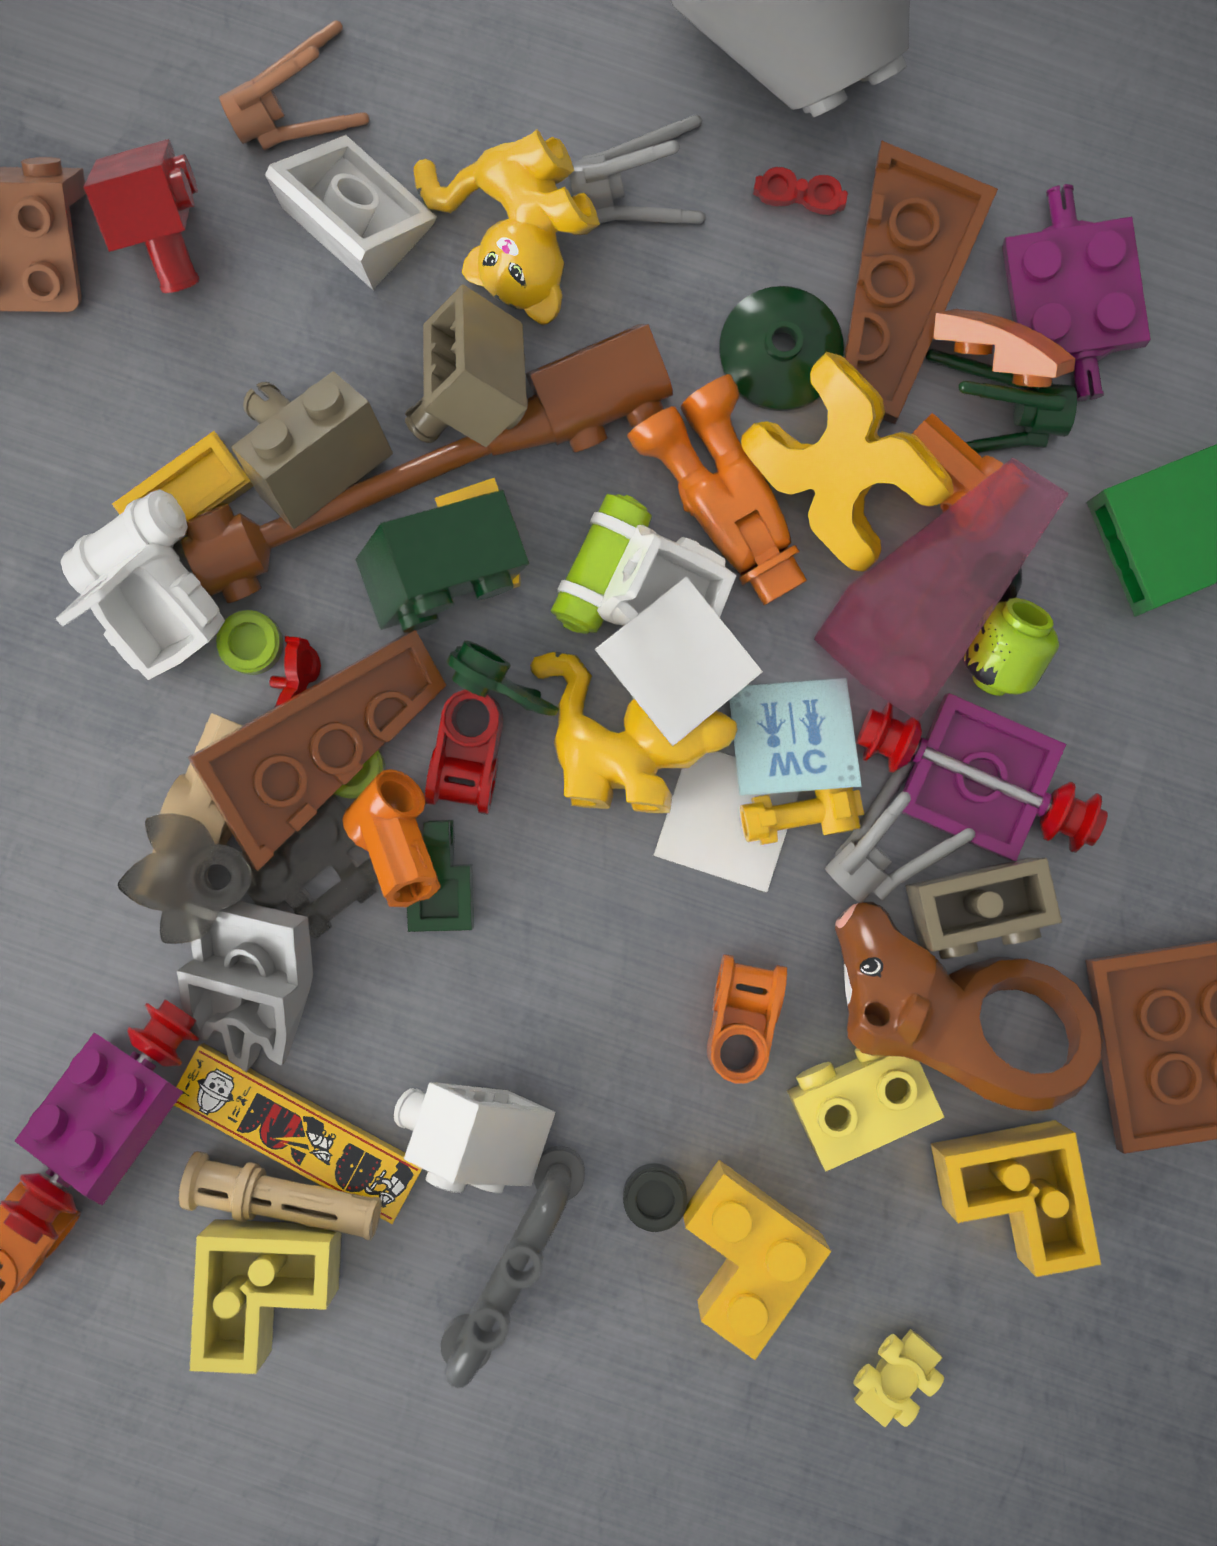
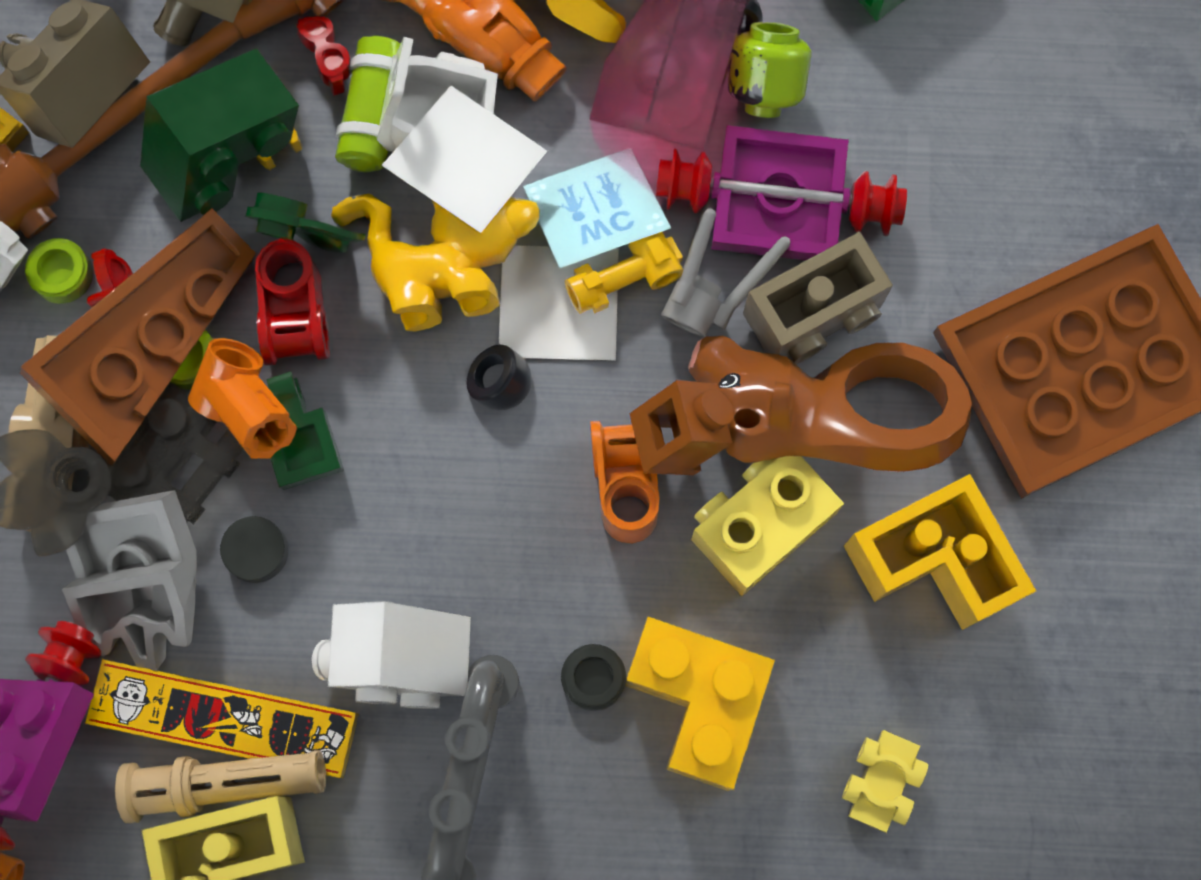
camera: 20 degrees left, 10 degrees down
none -> pearl dark grey tile [220,516,288,583]
none -> red piece [297,16,351,96]
none -> black piece [466,344,532,410]
none -> dark orange brick [629,380,734,476]

